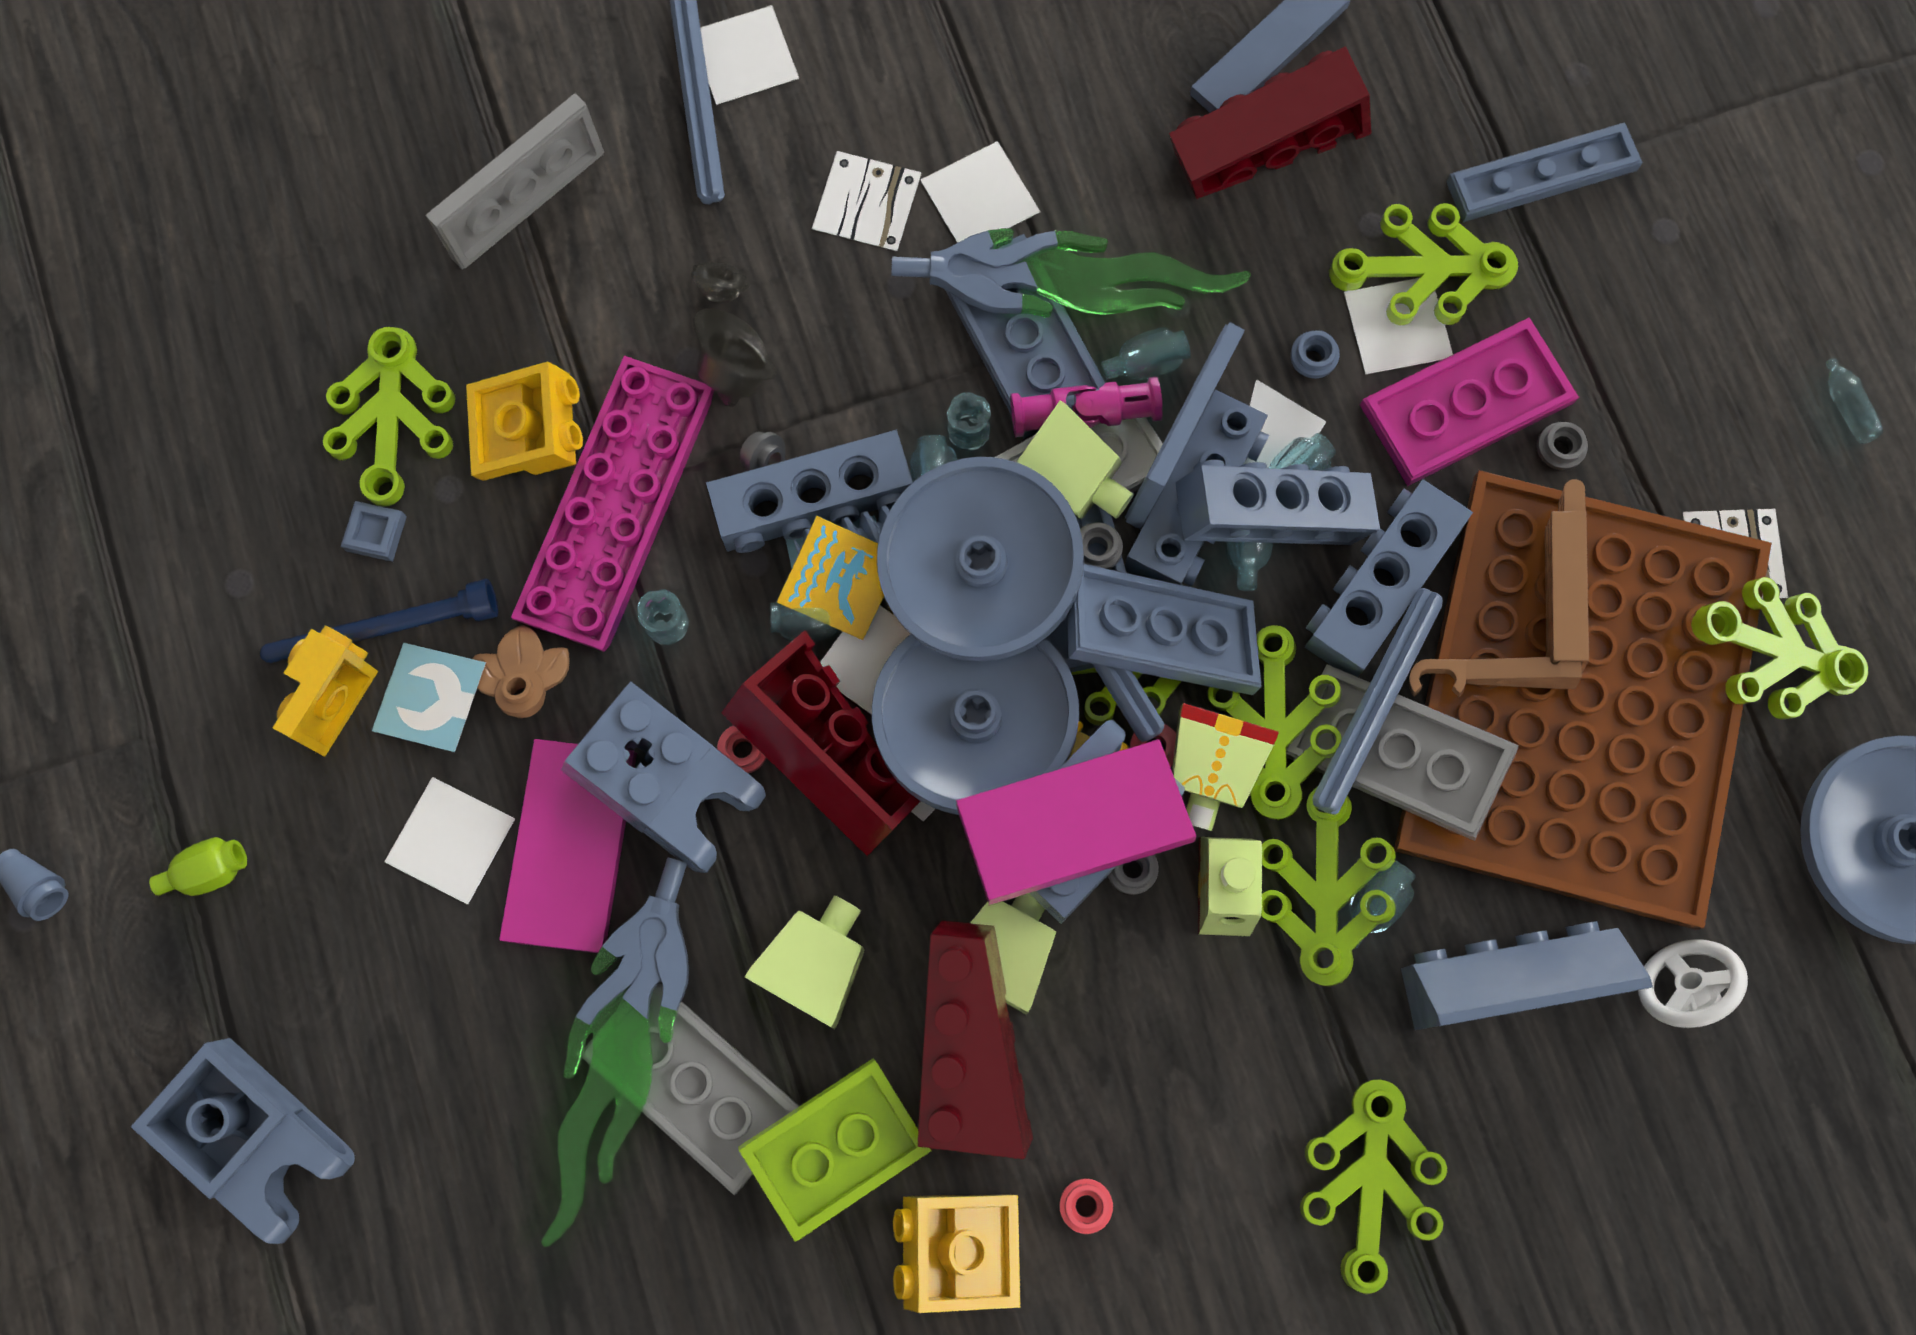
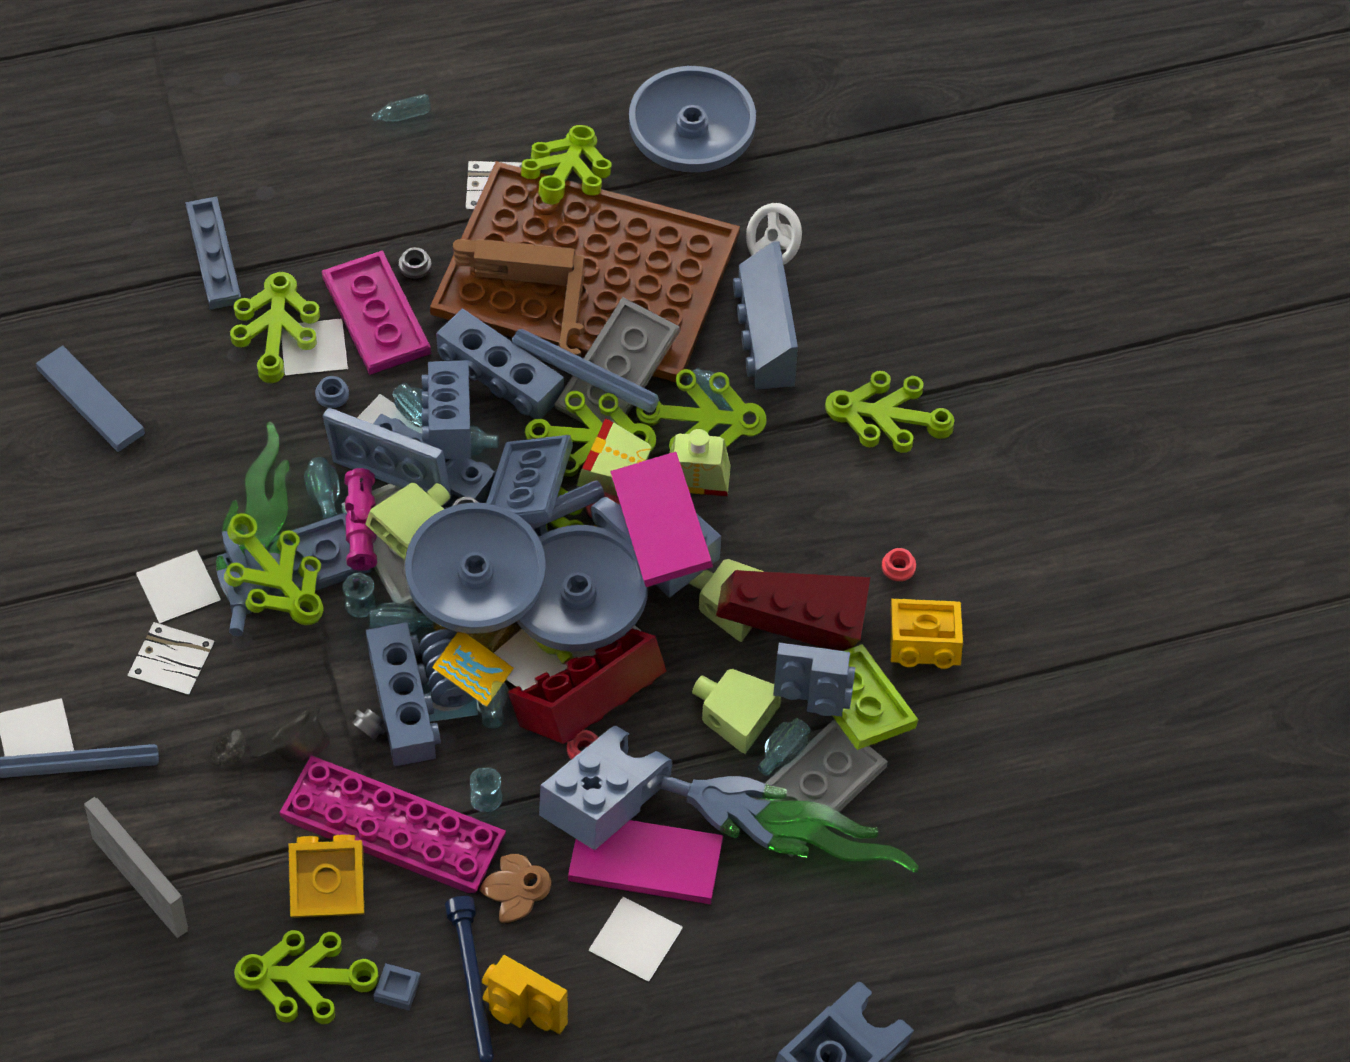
camera: 90 degrees left, 20 degrees down
medium azure sticker [372,643,486,752] -> none
dark red wedge [1169,46,1372,199] -> none
none -> lime plant [224,513,323,625]
none -> clear light blue plant [757,718,811,776]
none -> sand blue plate [773,643,855,717]

